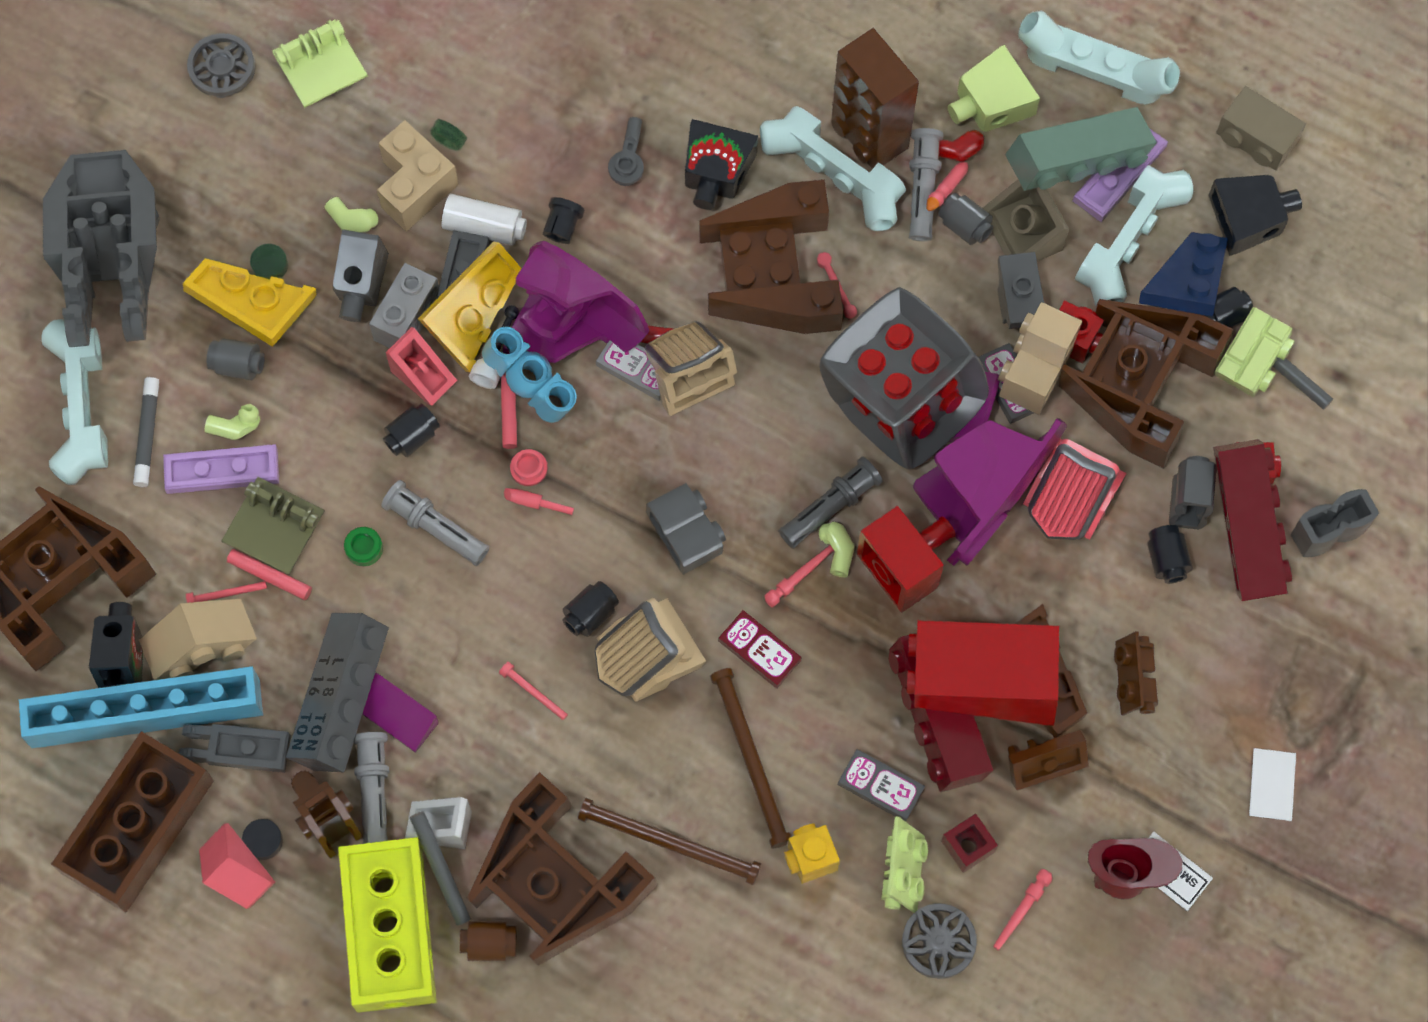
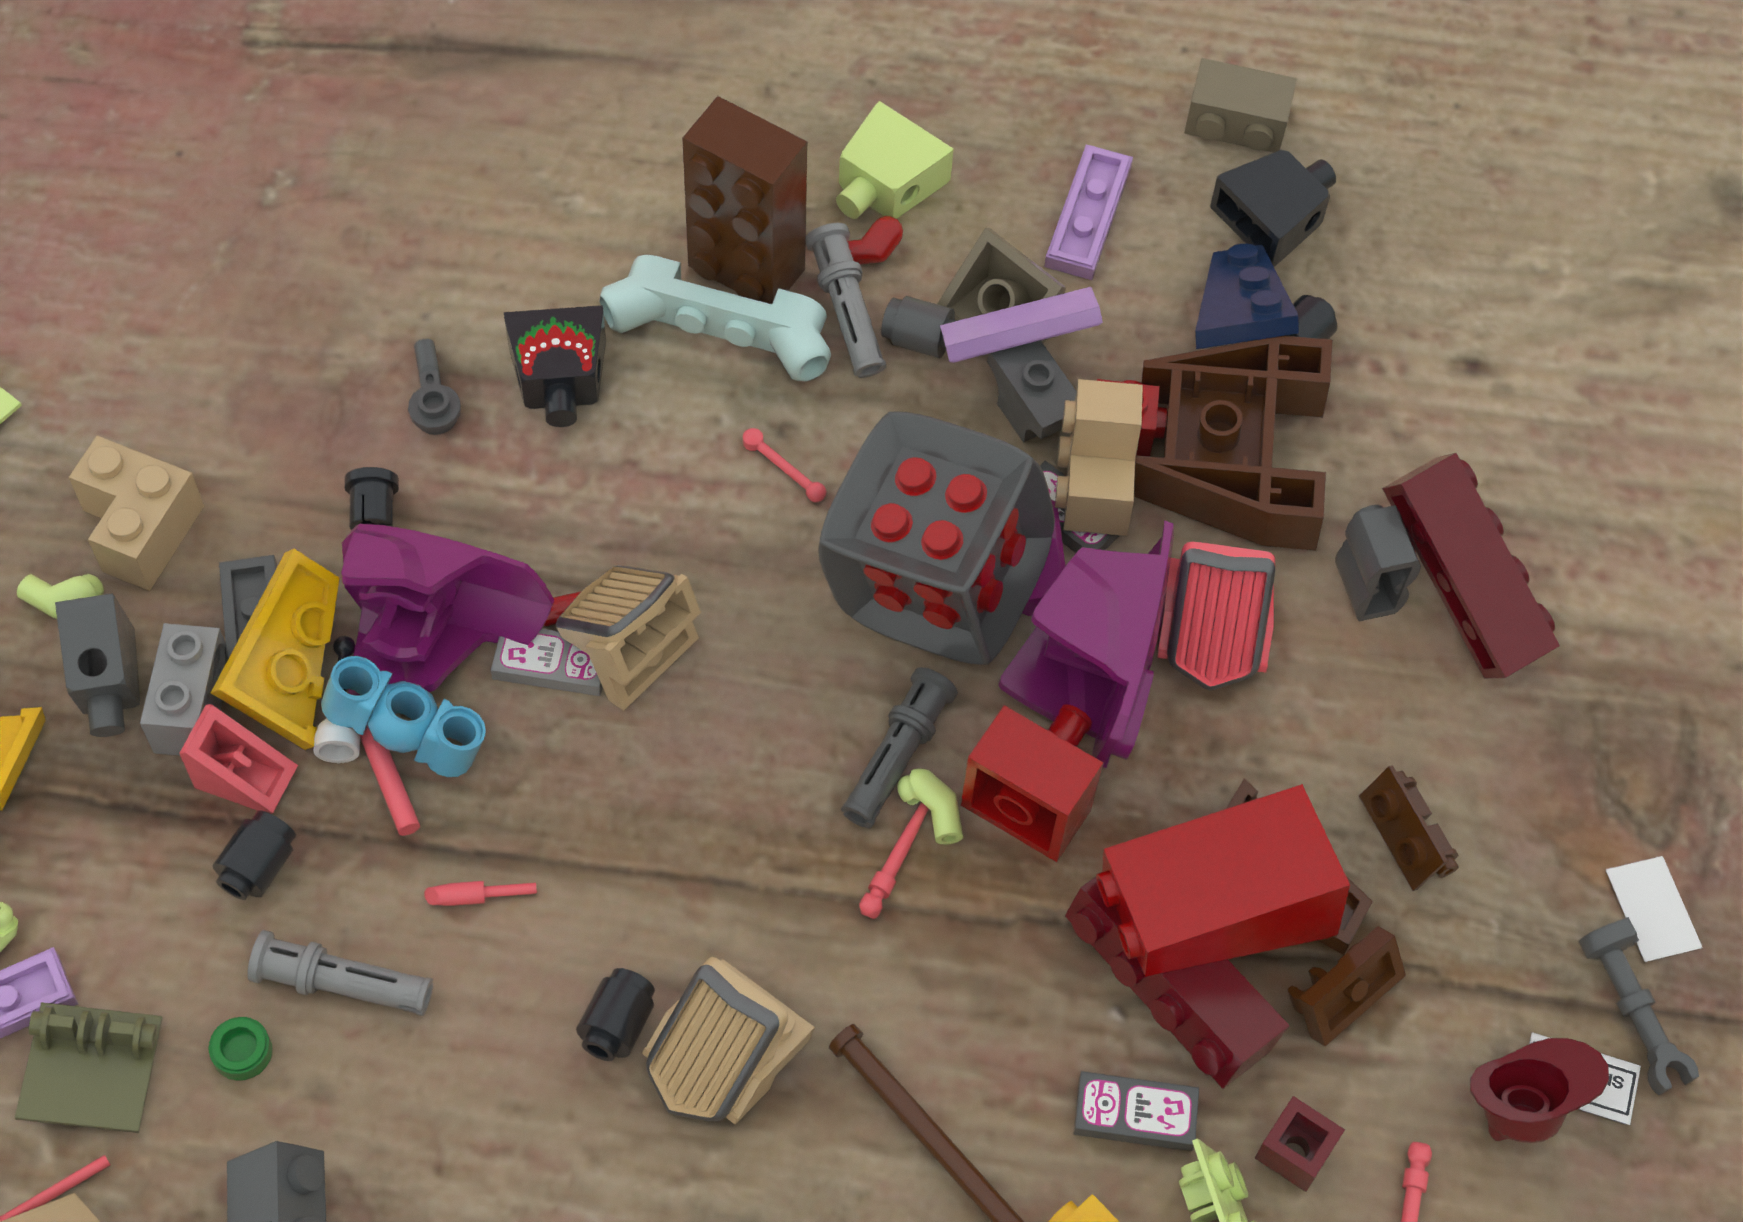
camera: 25 degrees left, 10 degrees down
coral piece [227,549,312,600] -> none
clear green tile [430,119,467,151] -> none
white brick [442,194,527,246] -> none
coral piece [499,661,568,720] -> none
coral plate [510,449,548,486] -> none
dark grey brick [646,483,726,575] -> none
reddish brown wedge [699,179,843,334] -> none
tile [718,610,802,689] -> none
coral piece [927,162,968,211] -> none
sand green brick [1005,107,1157,191] -> none
light aqua plate [1018,11,1180,105] -> none
light aqua plate [1075,165,1193,307] -> none
black brick [1147,525,1193,584] -> none
yellowish green brick [1215,307,1295,397] -> none
dark grey bar [1273,358,1333,410] -> none
dark grey brick [1290,489,1379,557] -> none
none -> lavender tile [940,287,1103,363]
none -> dark grey piece [1578,917,1699,1095]

